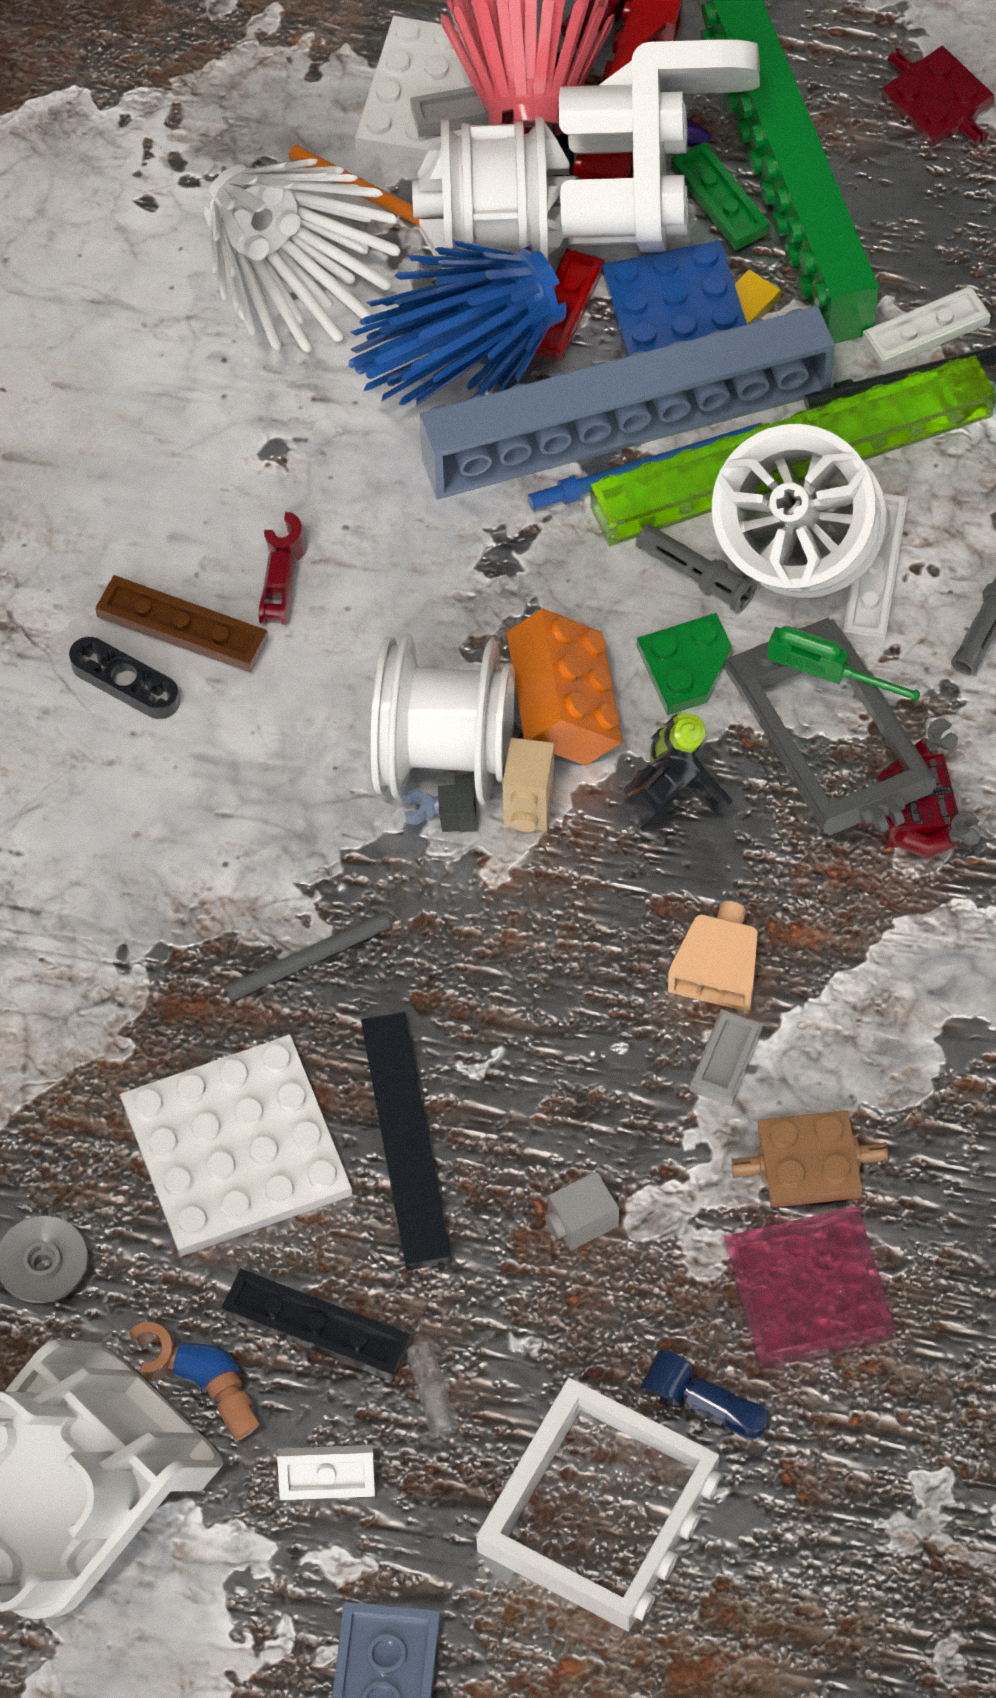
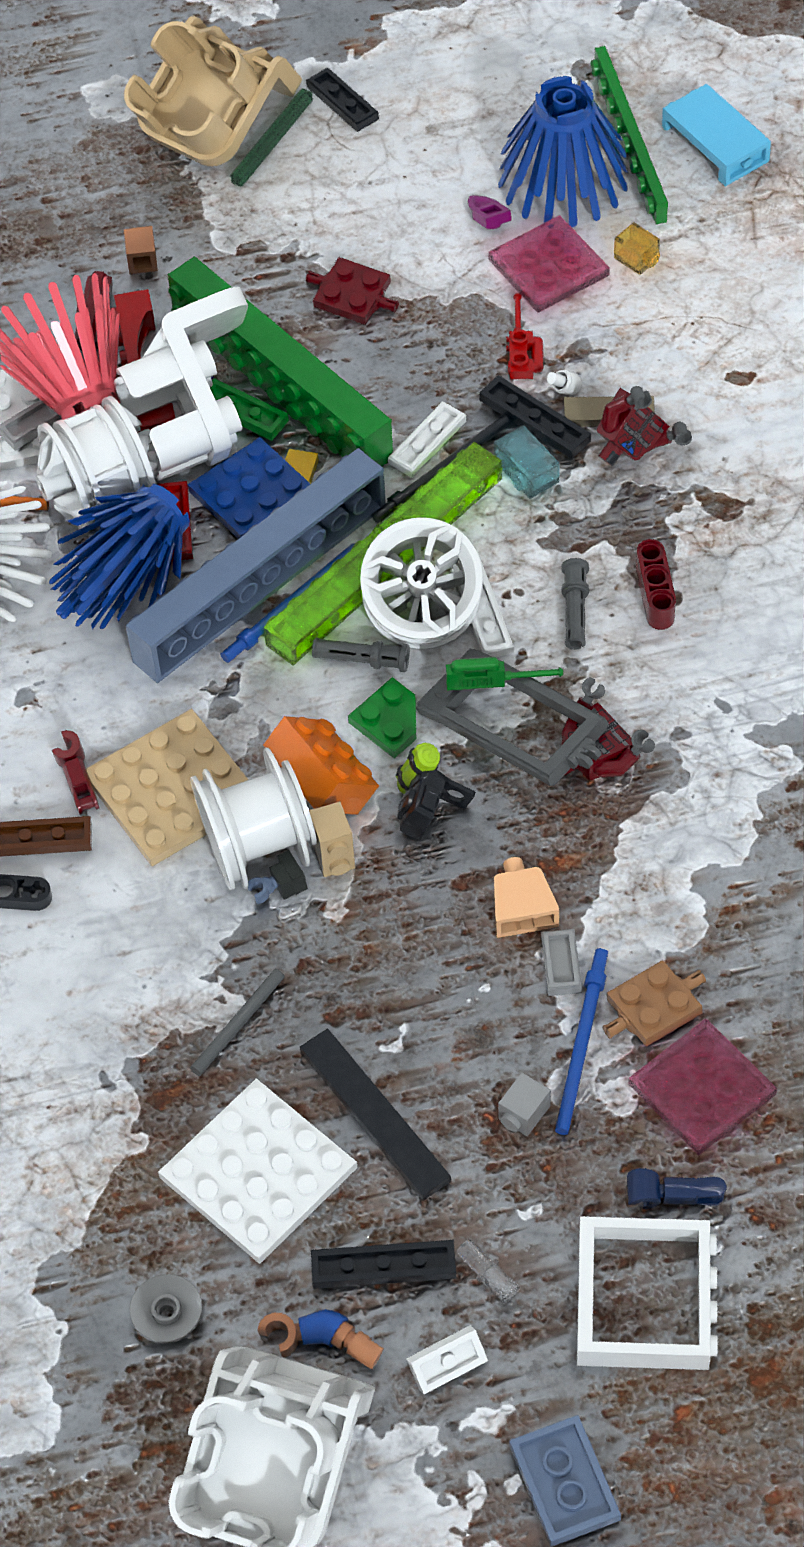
camera: 25 degrees left, 5 degrees down
none -> tan plate [86,708,248,867]
none -> blue bar [555,948,608,1135]

